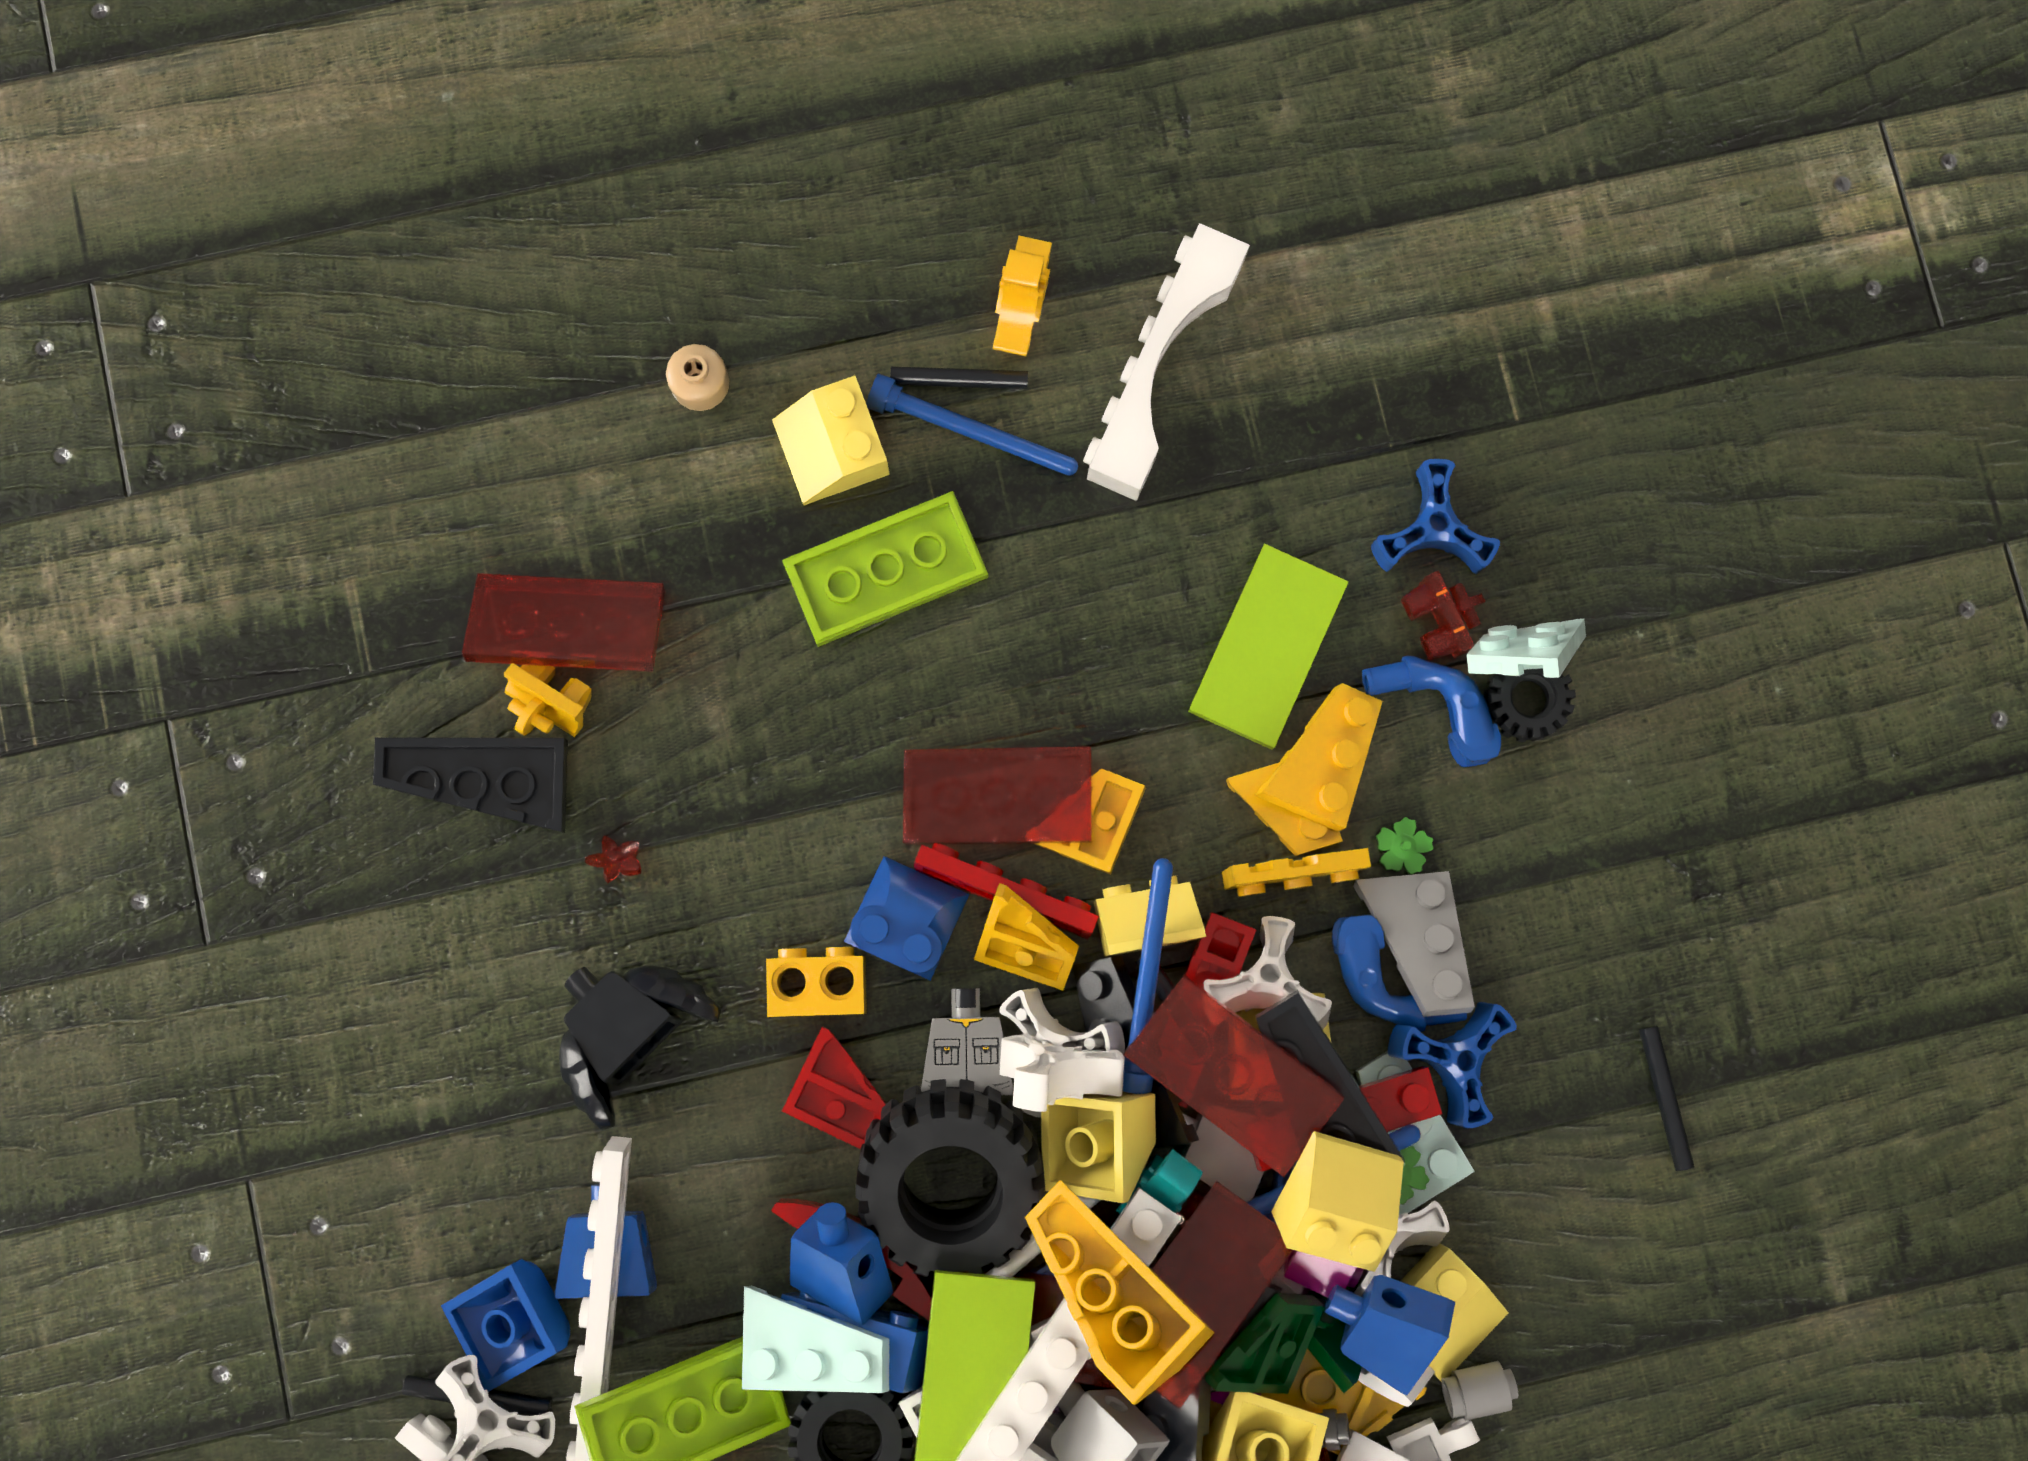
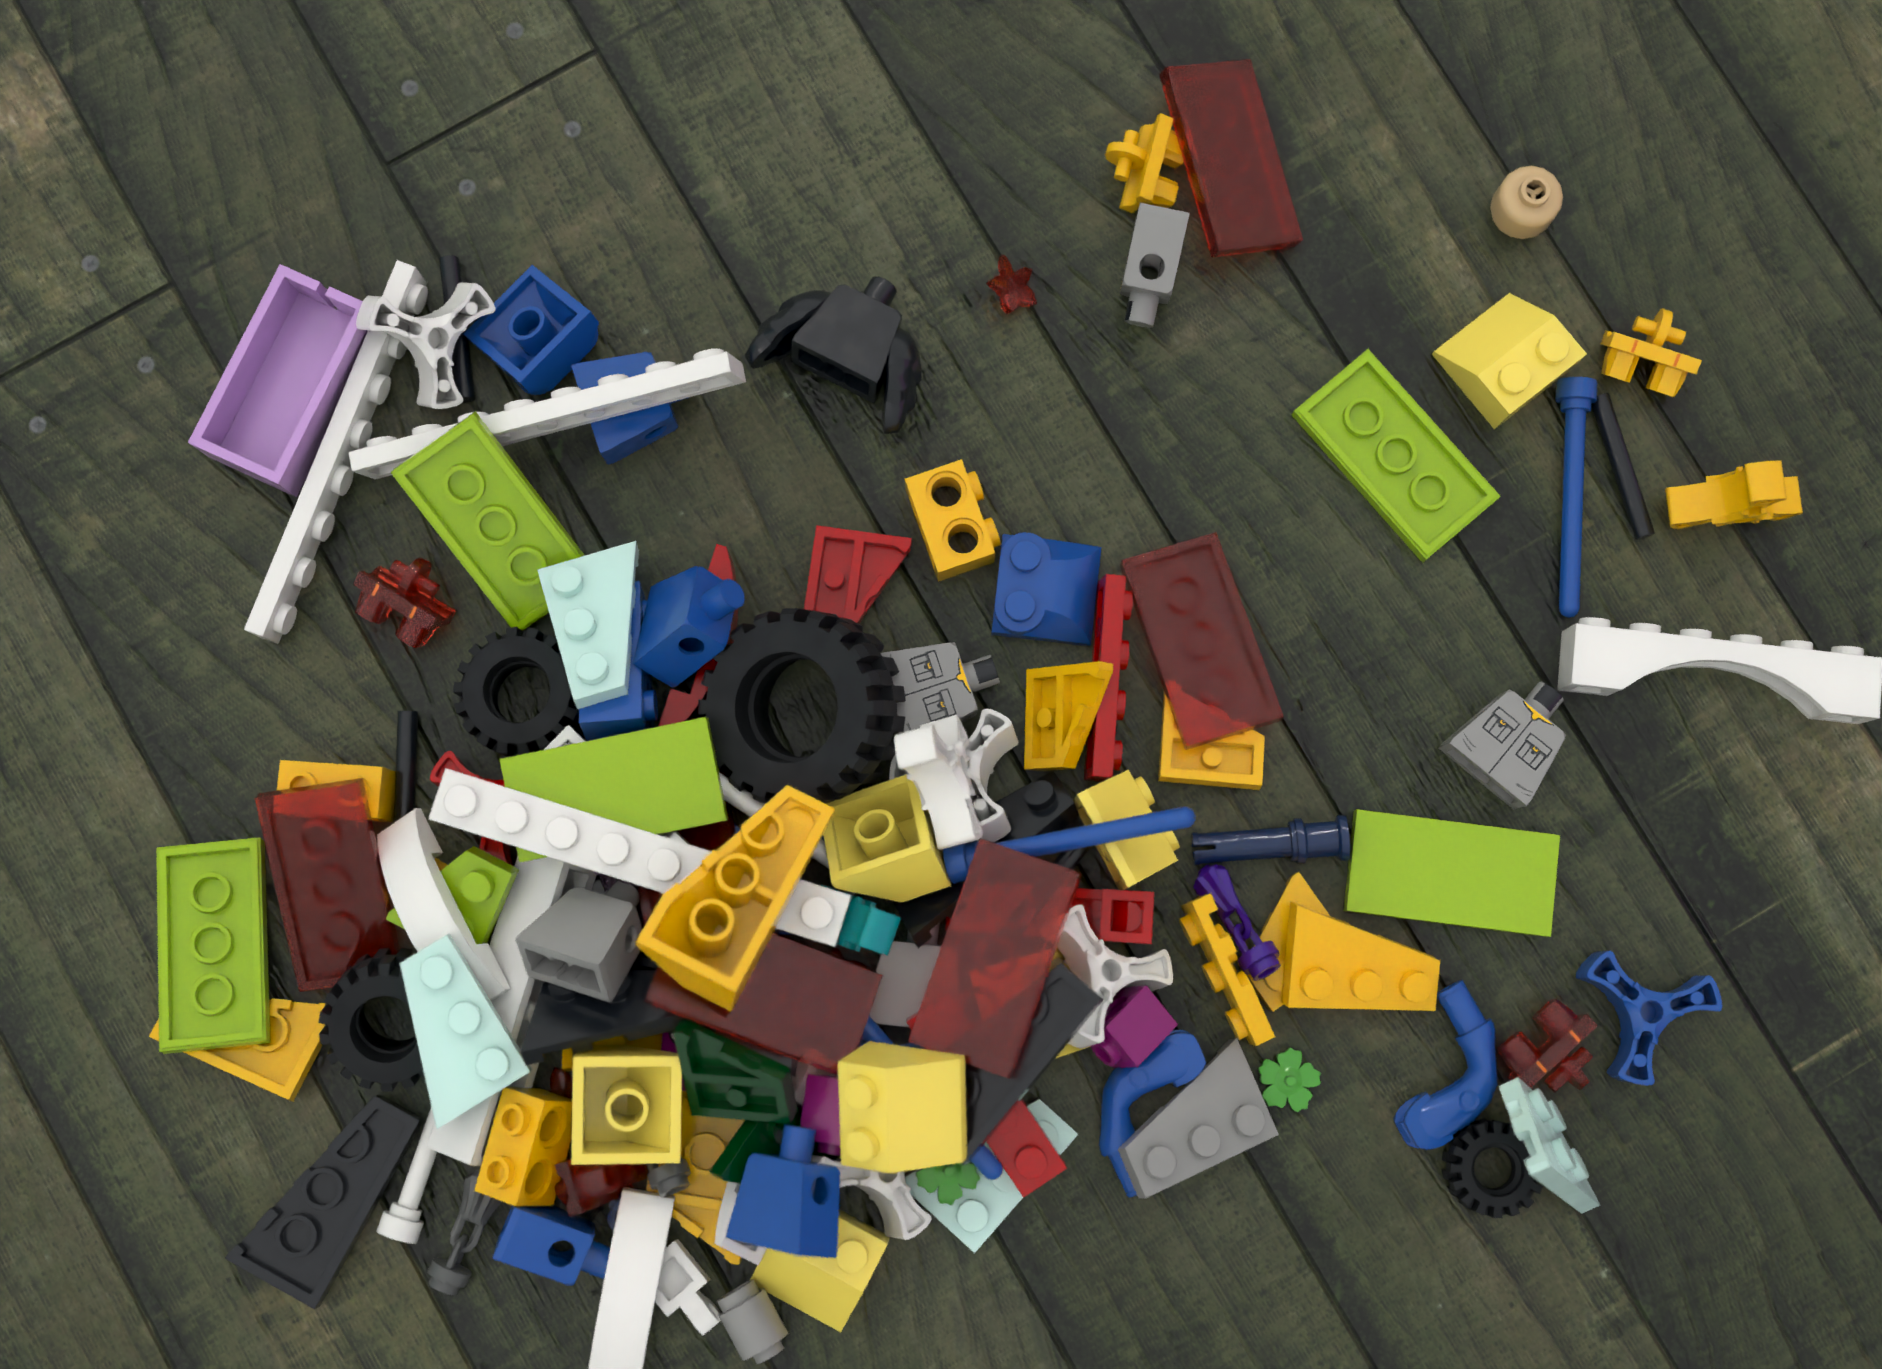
camera: 80 degrees right, 0 degrees up
black wing [373,738,568,833] -> none
blue piece [1388,1002,1517,1128] -> none
none -> magenta brick [1091,985,1178,1068]
none -> light grey torso [1120,203,1190,328]
none -> dark blue pin [1191,815,1350,866]
none -> dark purple piece [1193,864,1281,981]
none -> light grey torso [1438,682,1566,810]
none -> yellow hips [1601,308,1702,397]

